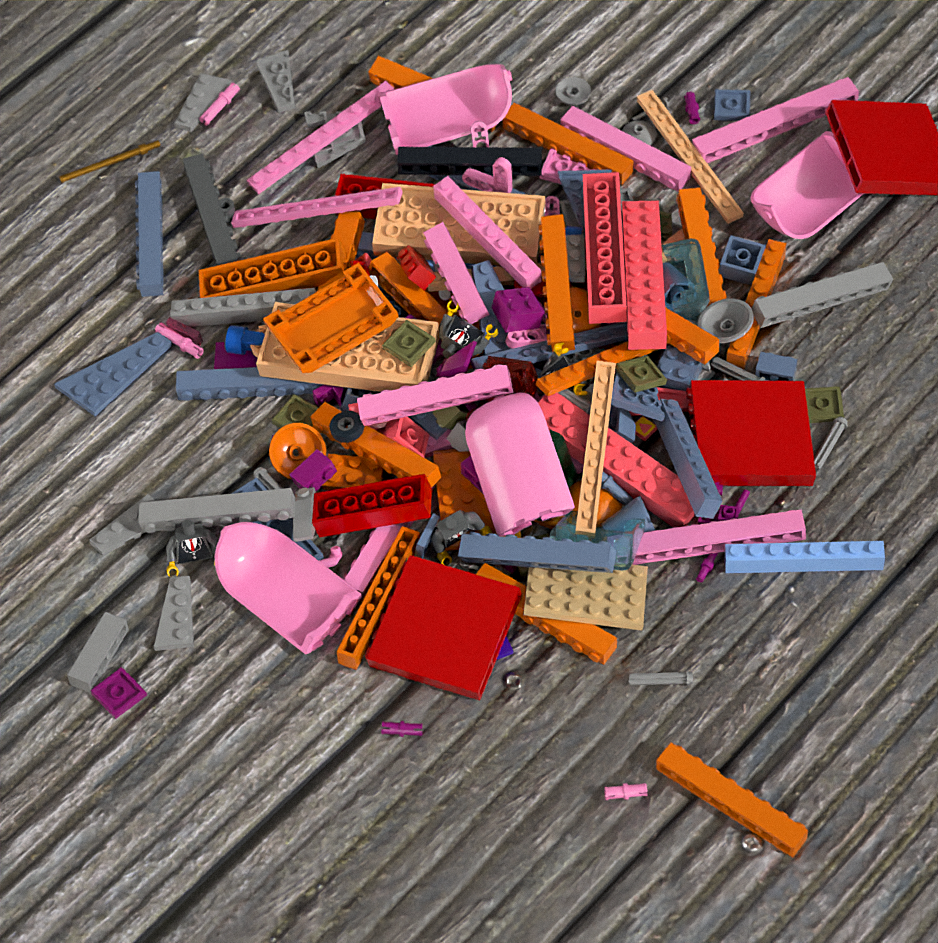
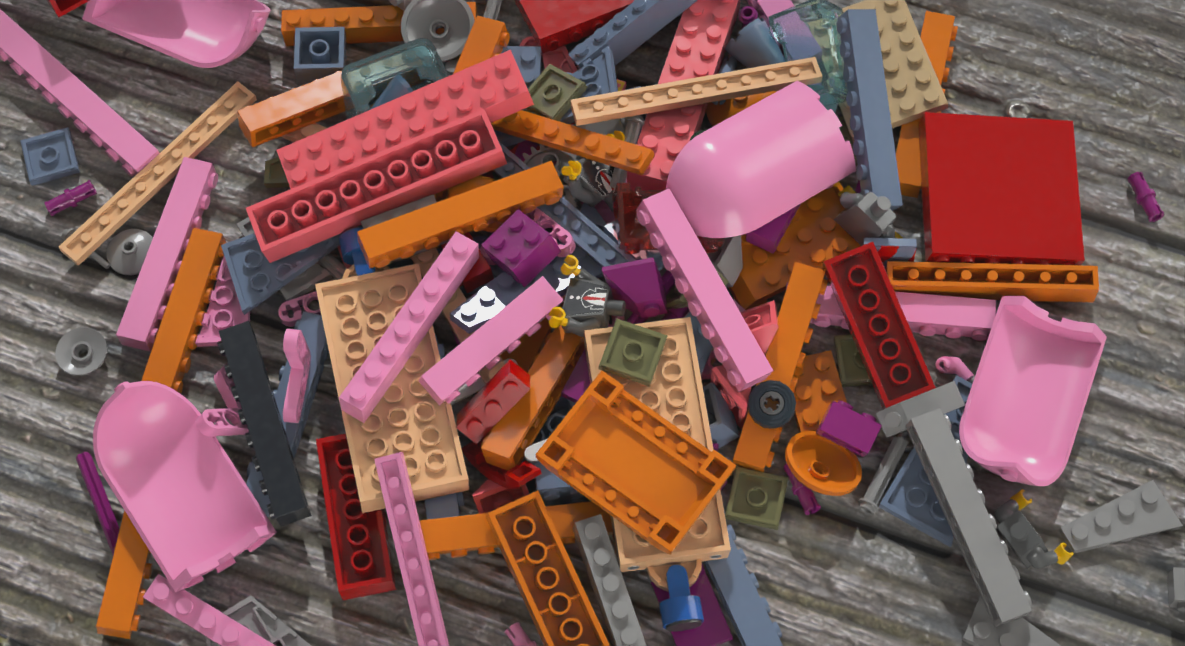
camera: 110 degrees left, 10 degrees up
none -> magenta pin [739,6,758,29]

